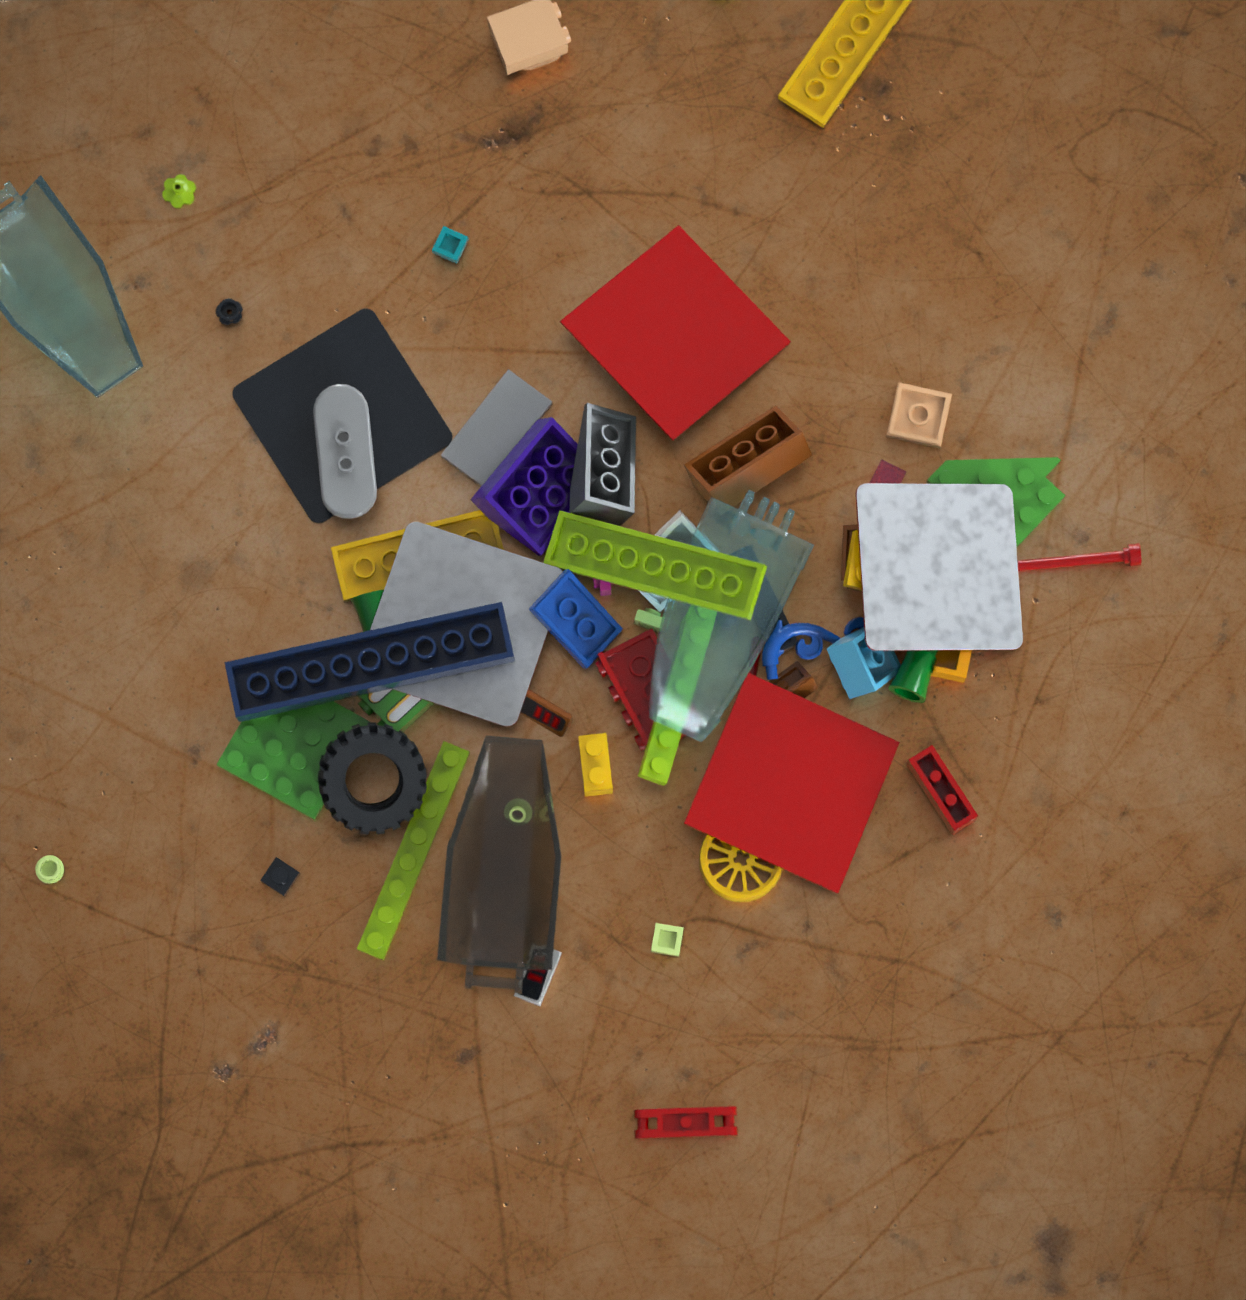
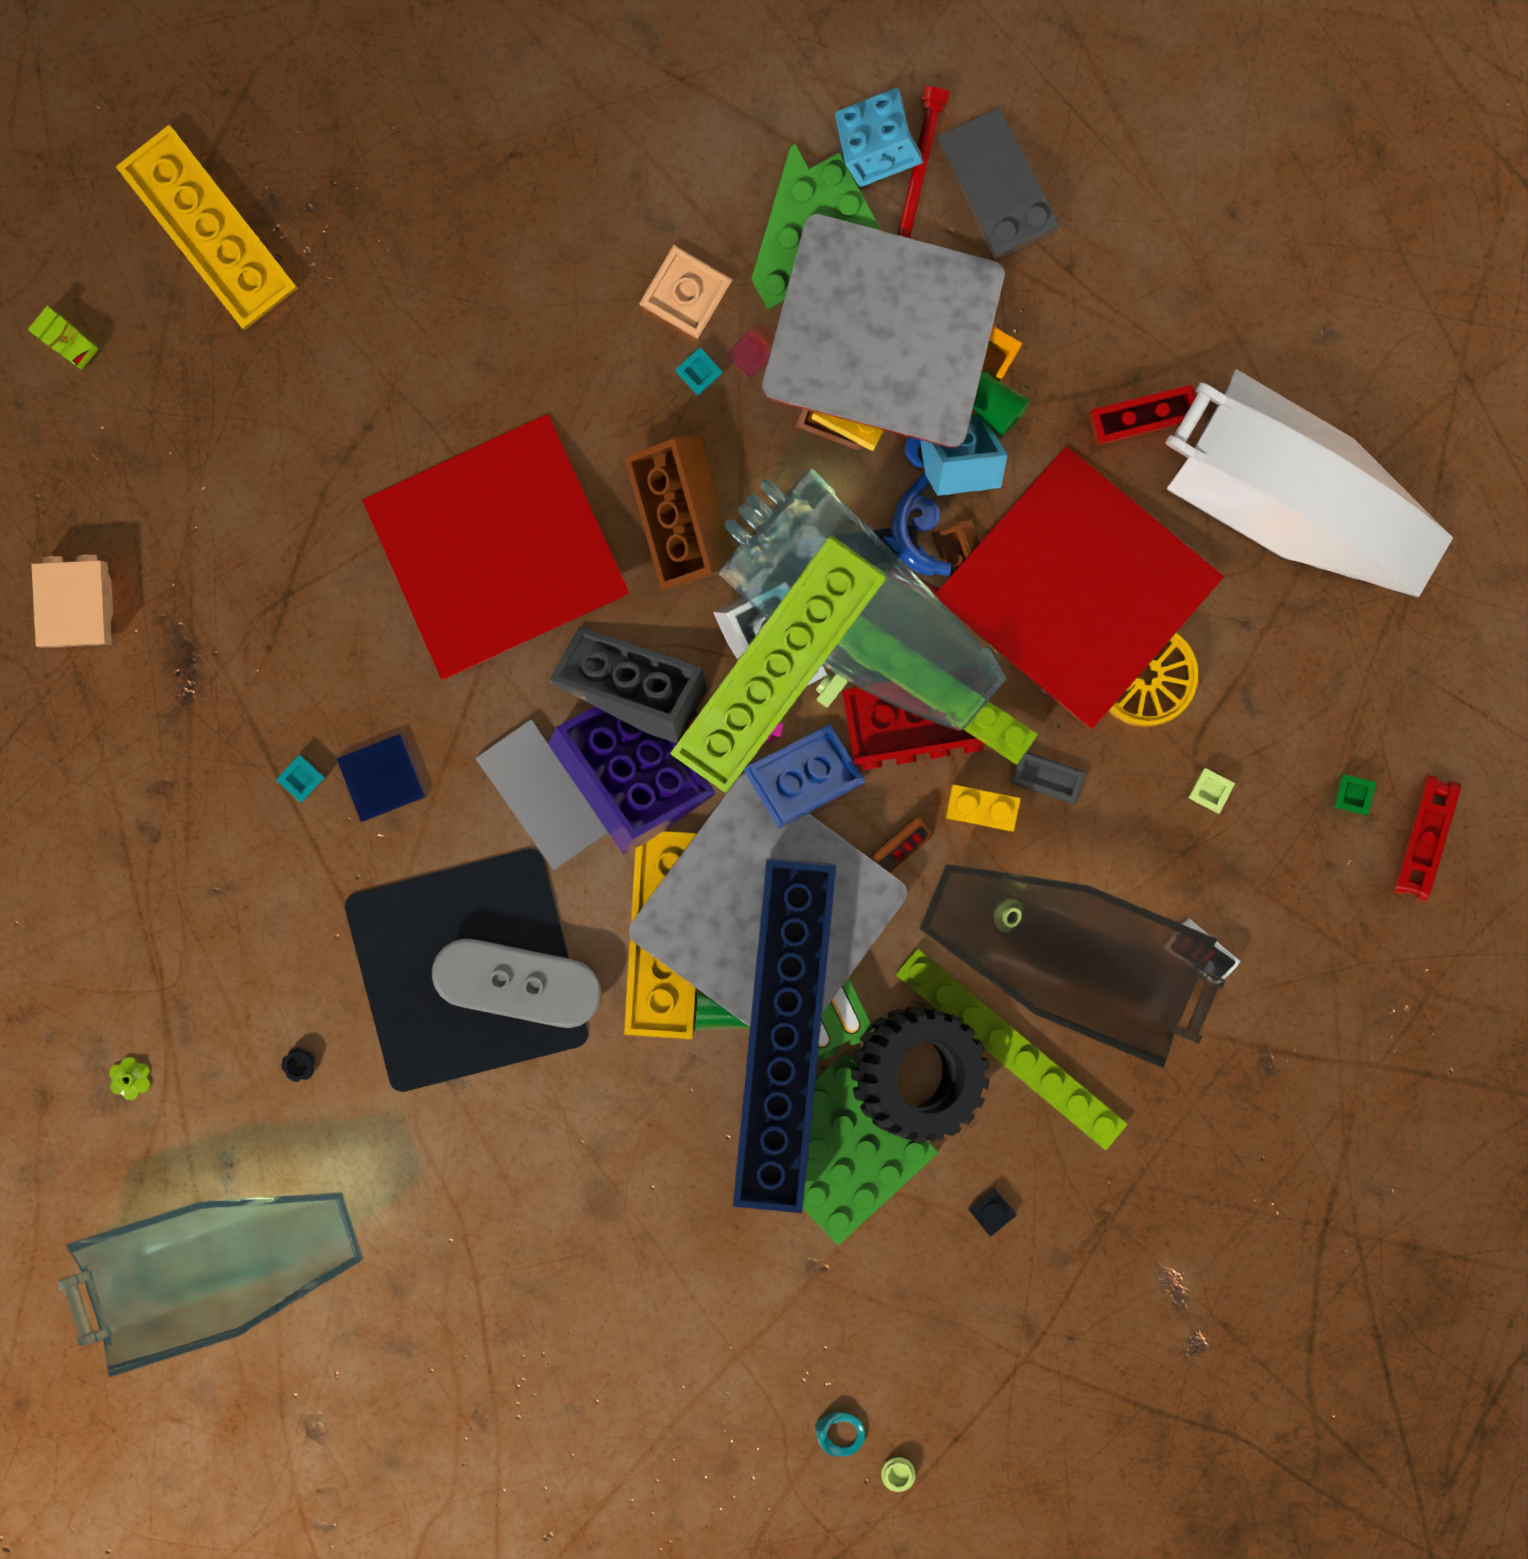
camera: 70 degrees left, 10 degrees up
none -> clear blue tile [336,734,426,822]
none -> teal plate [675,347,723,397]
none -> teal piece [815,1411,865,1456]
none -> medium azure bracket [835,88,923,187]
none -> dark grey slope [937,108,1059,261]
none -> dark grey tile [1010,752,1086,805]
none -> white windscreen [1165,369,1453,597]
none -> green plate [1332,774,1376,816]

